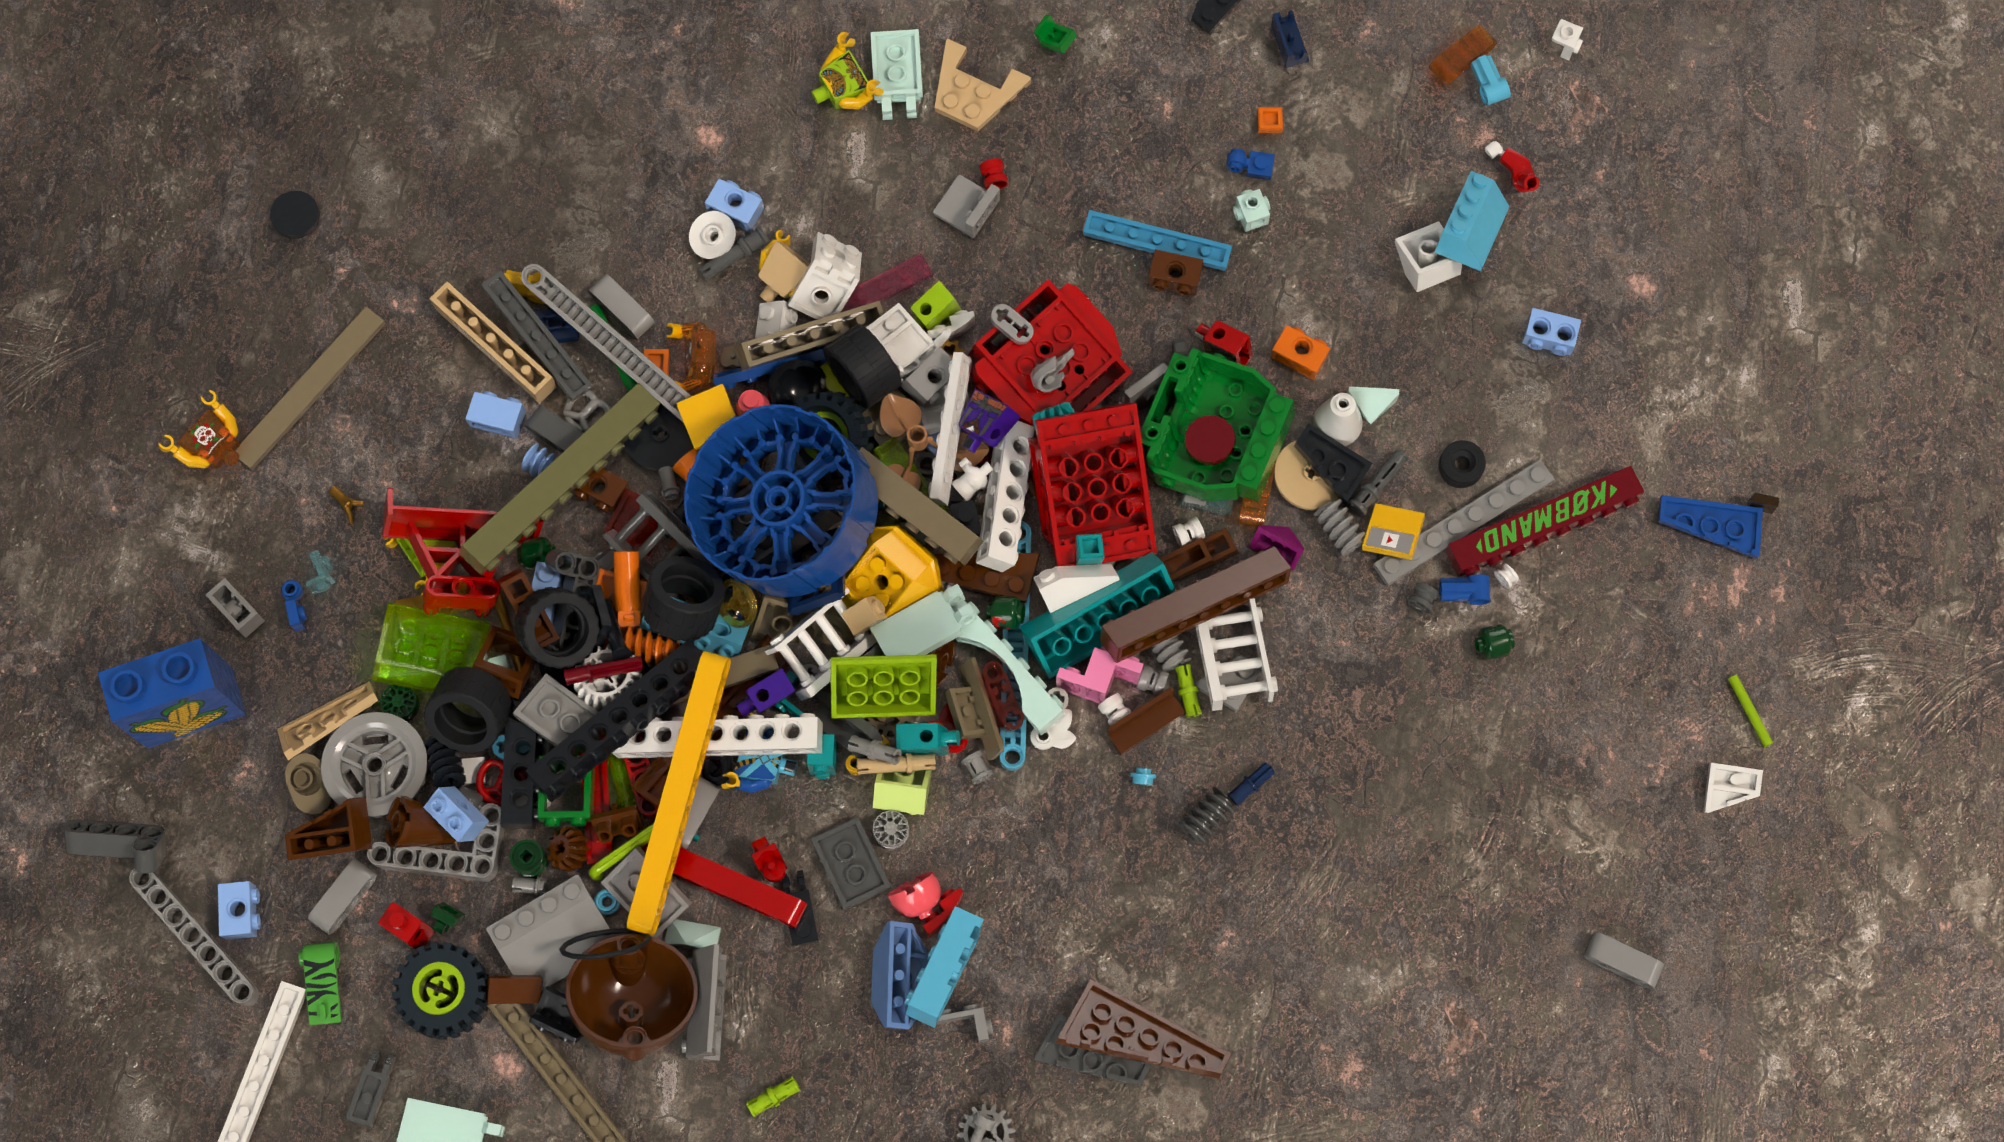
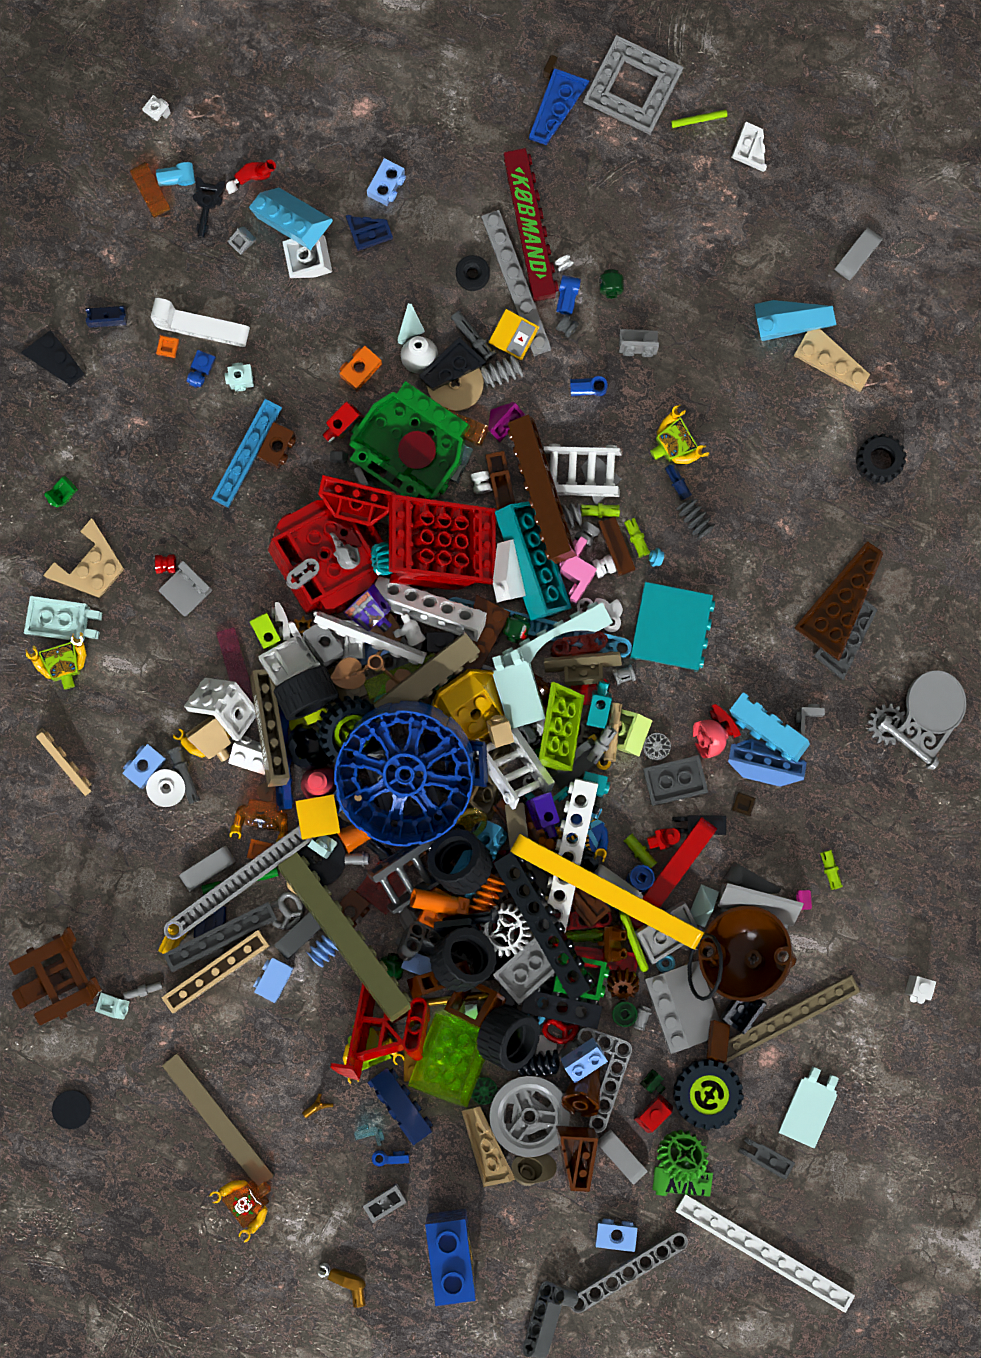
camera: 80 degrees left, 10 degrees up
dark red axle [564,656,643,686] -> none
teal slope [1076,534,1105,565] -> none
none -> reddish brown piece [9,926,102,1026]
none -> tan wing [36,727,92,796]
none -> light aqua bracket [95,993,130,1019]
none -> light grey bar [123,981,163,1000]
none -> white beam [151,298,250,347]
none -> black piece [193,177,226,238]
none -> light grey slope [227,227,256,255]
none -> light aqua bracket [308,835,337,859]
none -> red wedge [318,475,395,526]
none -> pearl gold arm [318,1263,366,1308]
none -> dark blue wing [346,215,393,251]
none -> dark blue wedge [367,1067,434,1146]
none -> blue piece [570,376,608,396]
none -> light grey plate [583,35,684,135]
none -> light grey bracket [619,329,659,357]
none -> lime pin [623,833,658,869]
none -> lime pin [624,518,650,558]
none -> blue wheel [626,865,655,893]
none -> teal panel [630,582,715,672]
none -> torso [650,404,709,464]
none -> bright green gear [657,1129,709,1183]
none -> dark grey piece [724,862,781,894]
none -> dark brown tile [732,792,756,817]
none -> medium azure wedge [754,300,836,341]
none -> tan wing [794,329,870,392]
none -> dark pink slope [796,890,812,910]
none -> black tyre [856,434,906,485]

